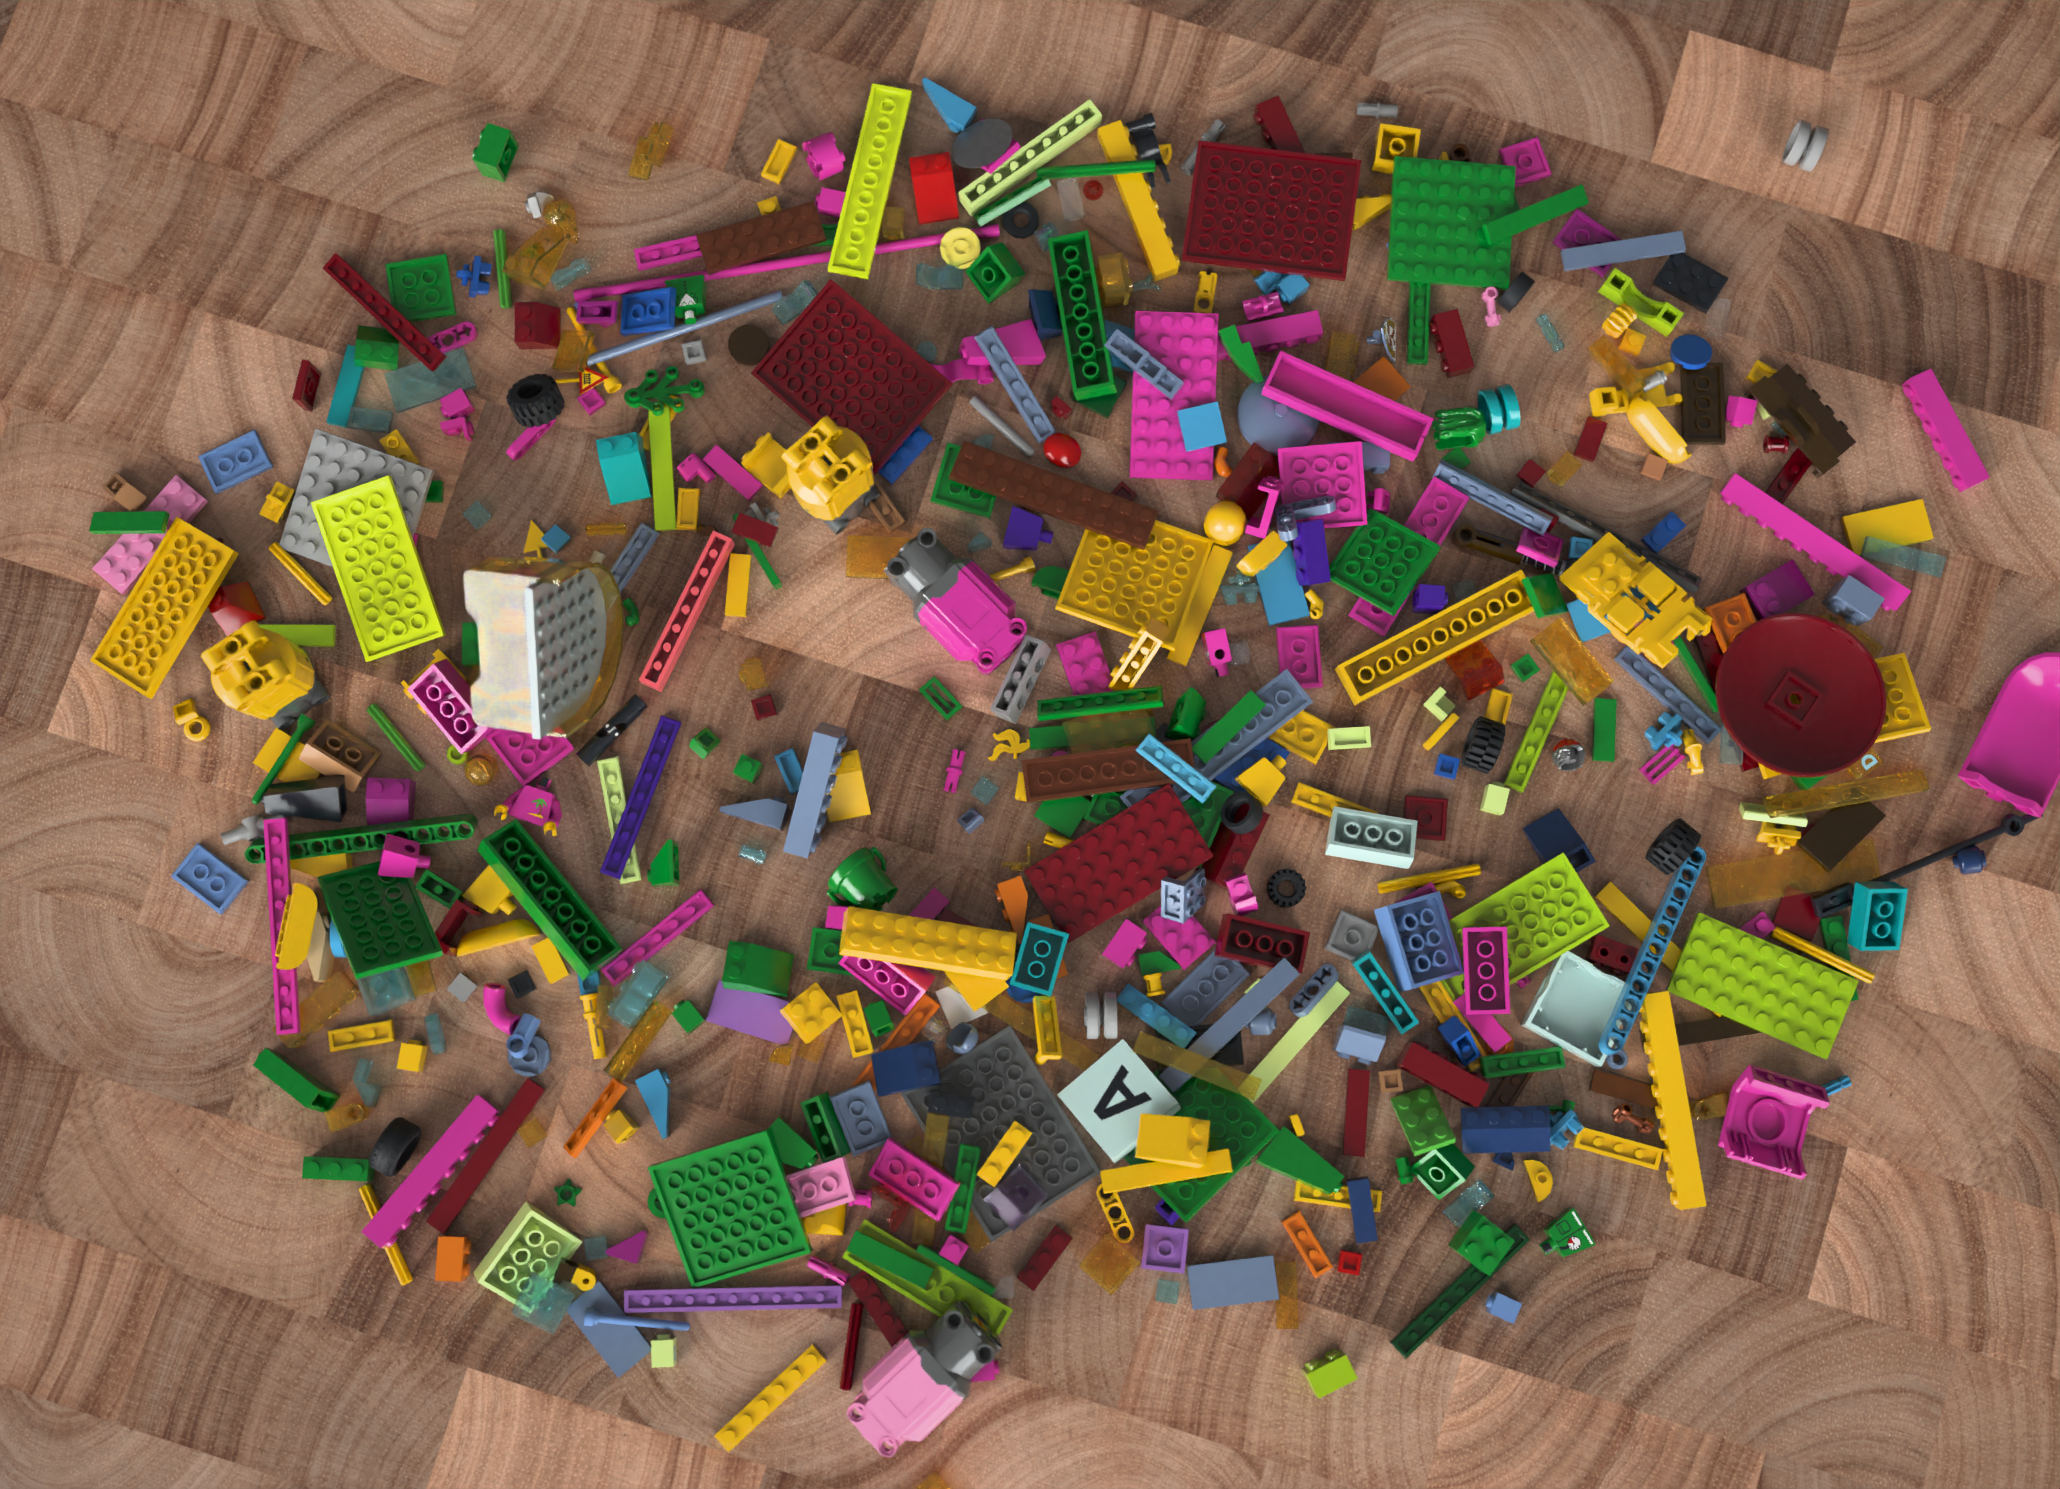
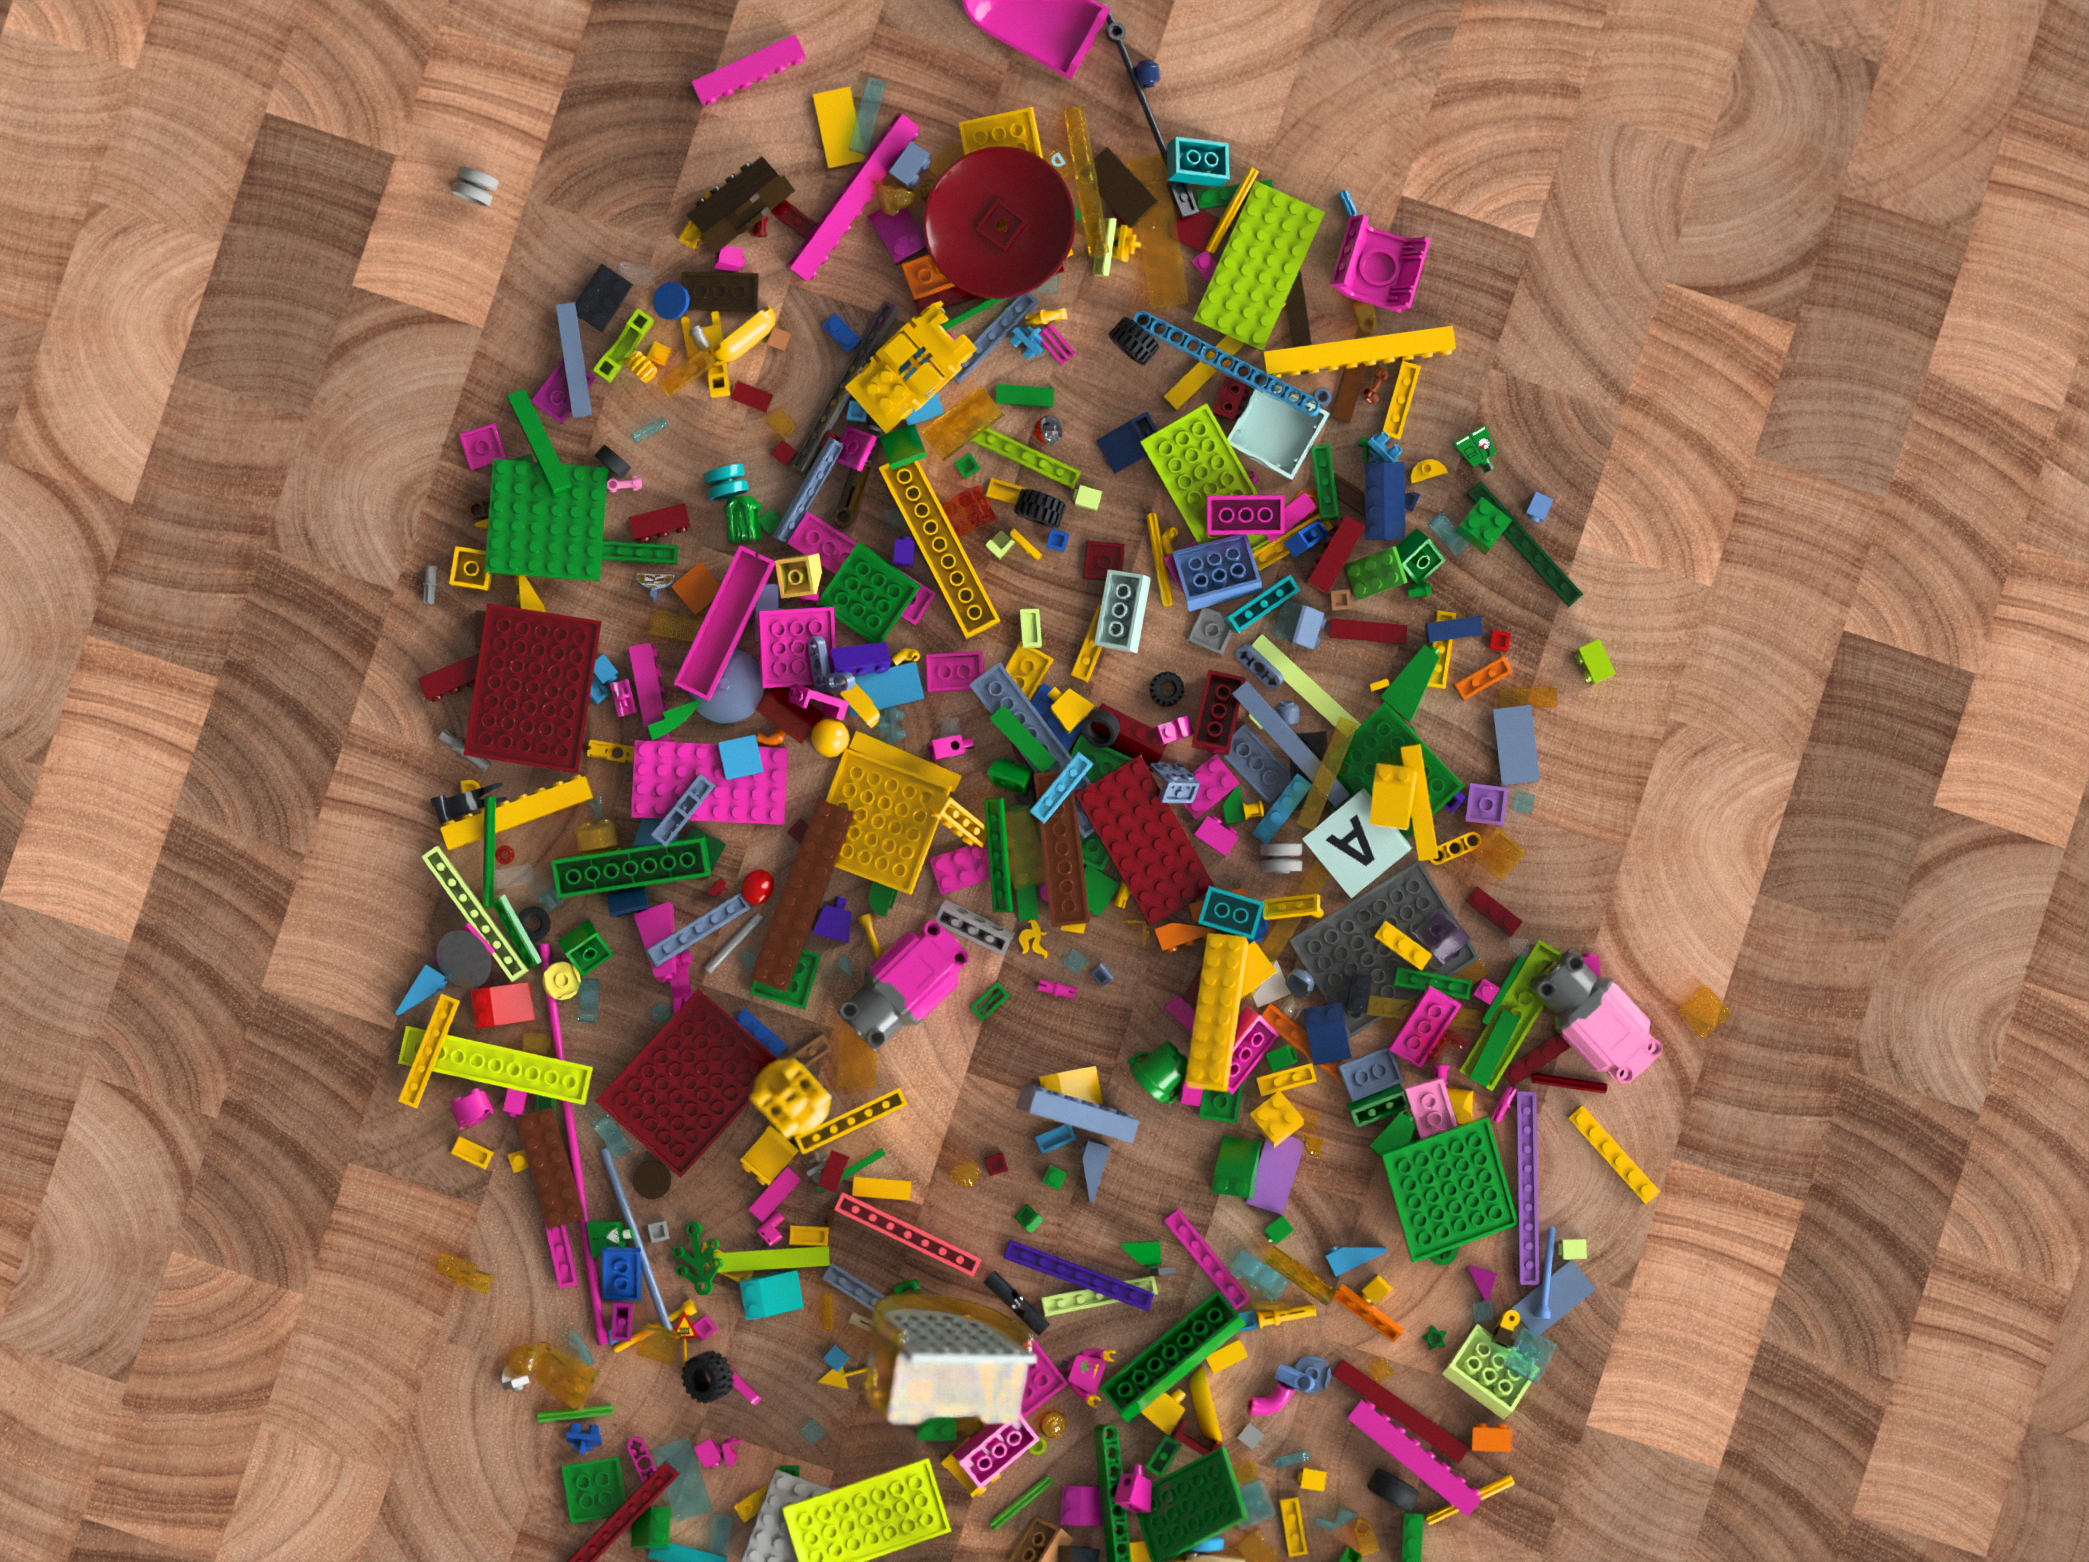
camera: 85 degrees left, 5 degrees up
green brick [472,123,519,183] -> none
black tile [508,970,537,999] -> none
dark red slope [514,302,561,350] -> none
clear light blue pin [739,844,767,865] -> none
none -> yellow plate [398,994,460,1108]
none -> light yellow slope [775,553,822,598]
none -> yellow brick [795,1088,908,1154]
none -> clear yellow hair [873,181,916,215]
none -> dark grey tile [1150,1267,1176,1276]

